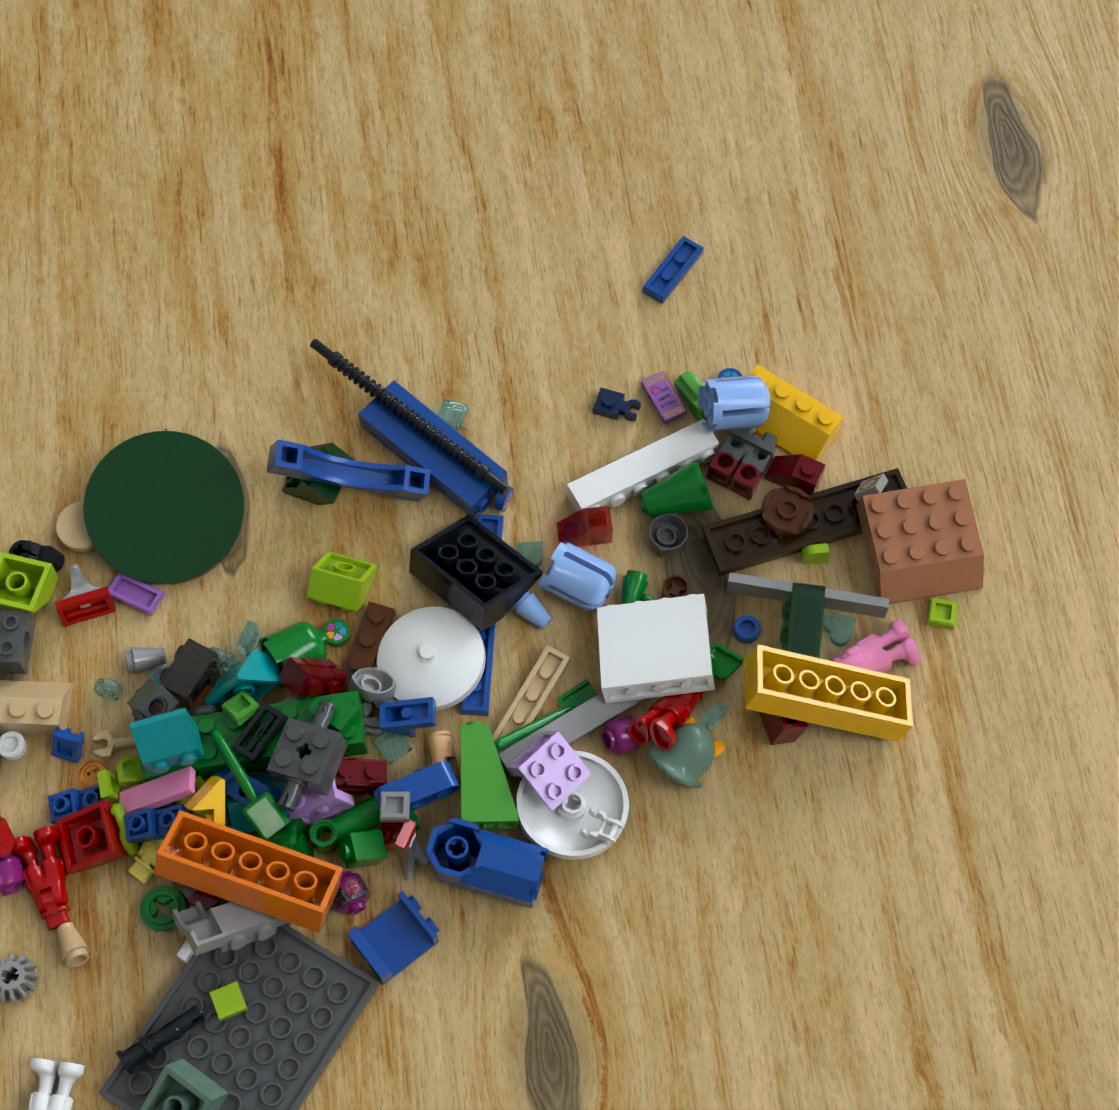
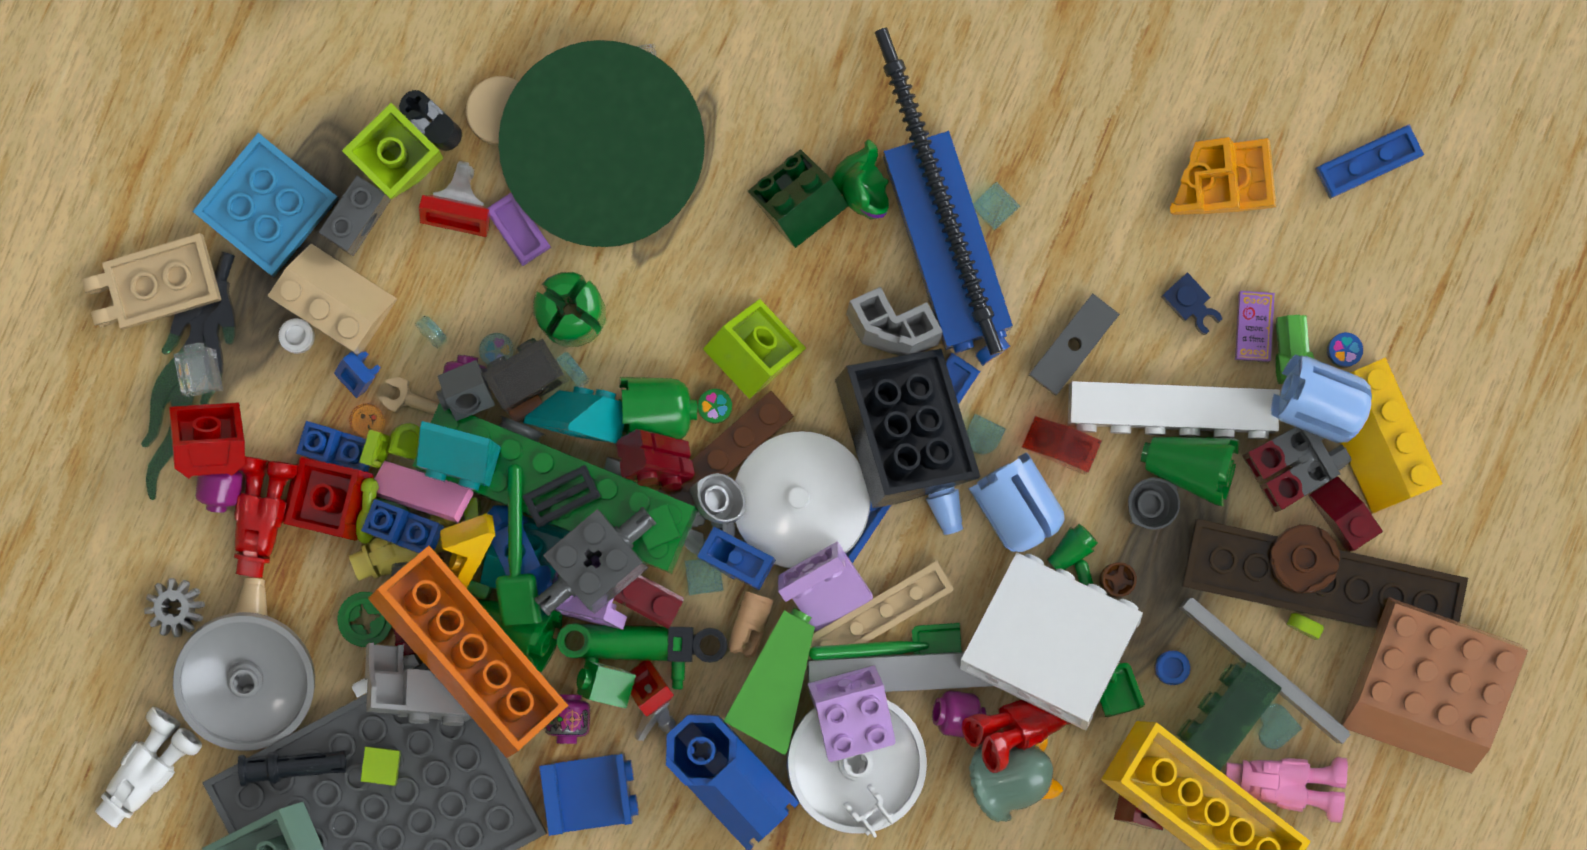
camera: 30 degrees right, 20 degrees up
light grey cone [125,647,166,674] -> none
bright green tile [221,690,260,727] -> none
clear light blue tile [237,620,261,656] -> none
blue arch [267,439,431,502] -> none
blue beam [373,761,460,812] -> none
light grey tile [380,791,410,822] -> none
clear light blue tile [699,700,728,730] -> none
light grey tile [854,473,888,502] -> none
lime tile [927,597,958,630] -> none
none -> light grey dish [173,612,315,751]
none -> green cylinder [533,272,606,348]
none -> lavender bracket [778,541,873,631]
none -> green hair [831,139,889,220]
none -> light grey brick [846,287,943,356]
none -> dark grey tile [1029,293,1120,396]
none -> light orange slope [1170,137,1276,215]

